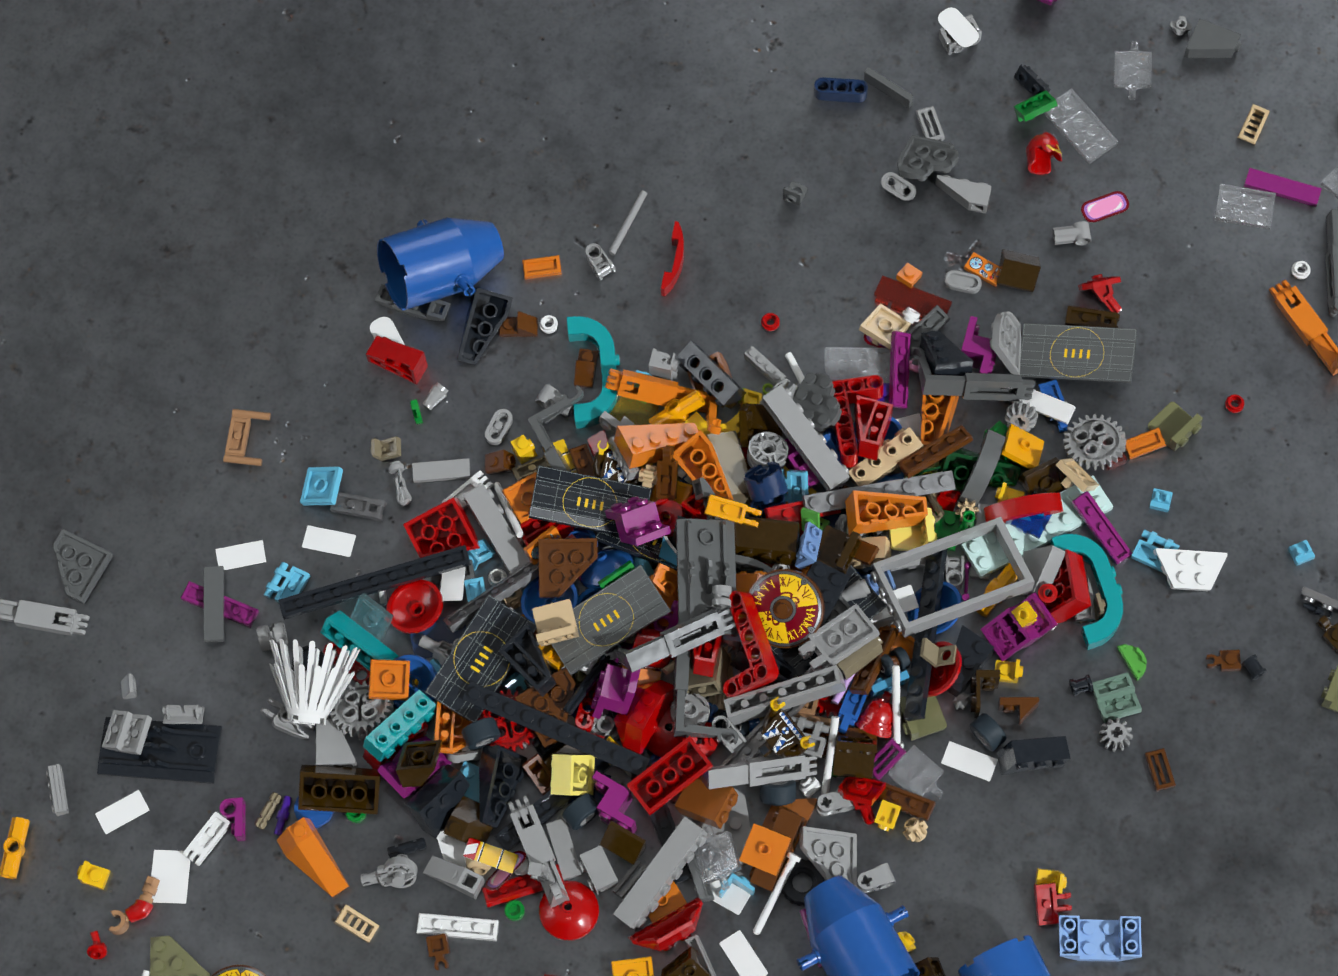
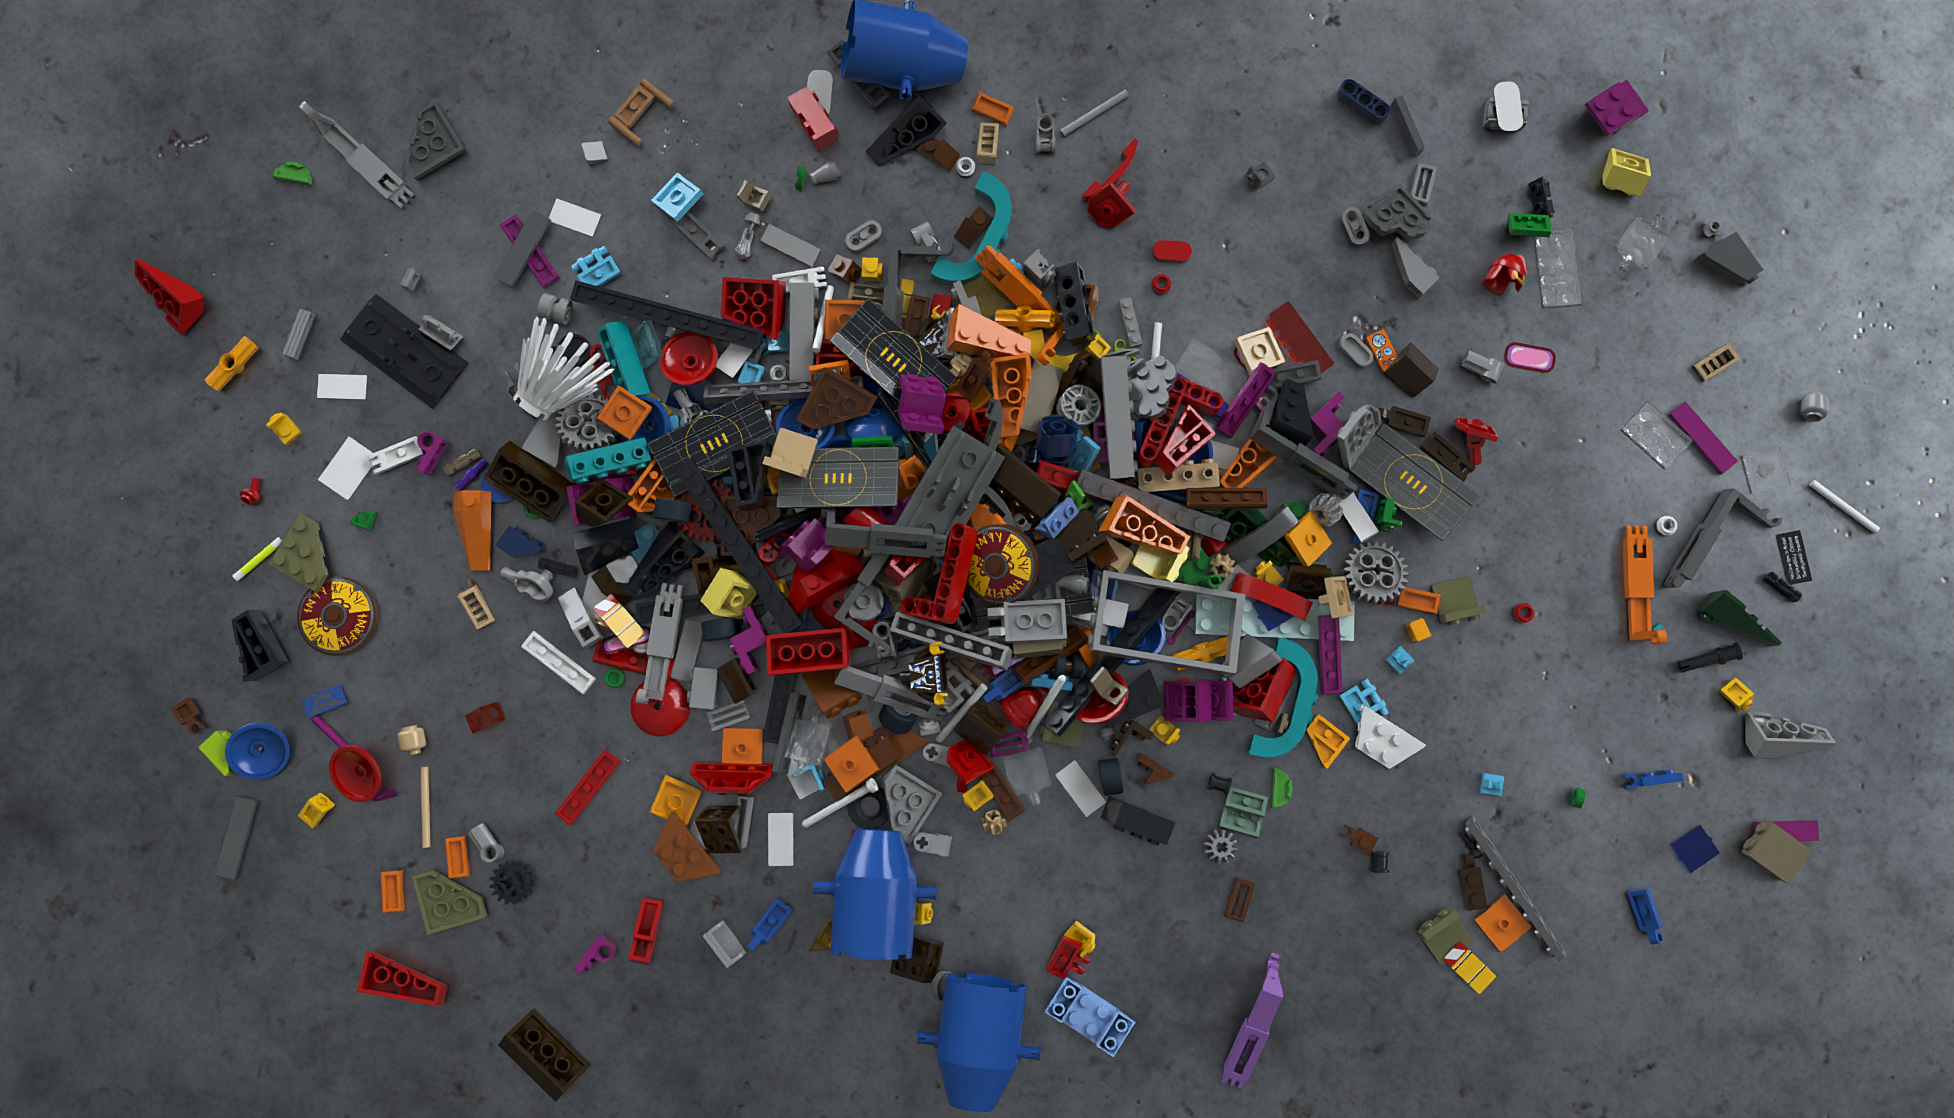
camera: 30 degrees right, 15 degrees up
light grey slope [102,710,152,755] -> none
medium nougat piece [108,876,160,935] -> none
white sticker [302,525,356,557] -> none
reddish brown plate [426,933,450,970] -> none
light grey piece [528,862,550,882] -> none
light grey brick [613,817,708,931] -> none
light orange hinge [704,495,762,527] -> none
light grey wheel [711,585,732,609] -> none
orange plate [896,262,923,288] -> none
white plate [902,307,920,324] -> none
yellow bracket [1011,601,1037,628] -> none
red plate [1038,583,1058,603] -> none
none -> green tile [349,511,377,531]
none -> dark blue slope [495,526,546,558]
none -> light grey slope [581,141,608,165]
none -> dark orange brick [842,710,873,742]
none -> tan slope [976,123,999,165]
none -> red piece [1088,180,1136,228]
none -> red tile [1152,240,1192,262]
none -> medium lavender hinge [1221,953,1283,1090]
none -> light orange wing [1306,714,1350,769]
none -> green bracket [1373,498,1402,532]
none -> dark brown plate [1378,406,1431,437]
none -> light orange slope [1405,618,1431,643]
none -> light yellow slope [1602,148,1651,197]

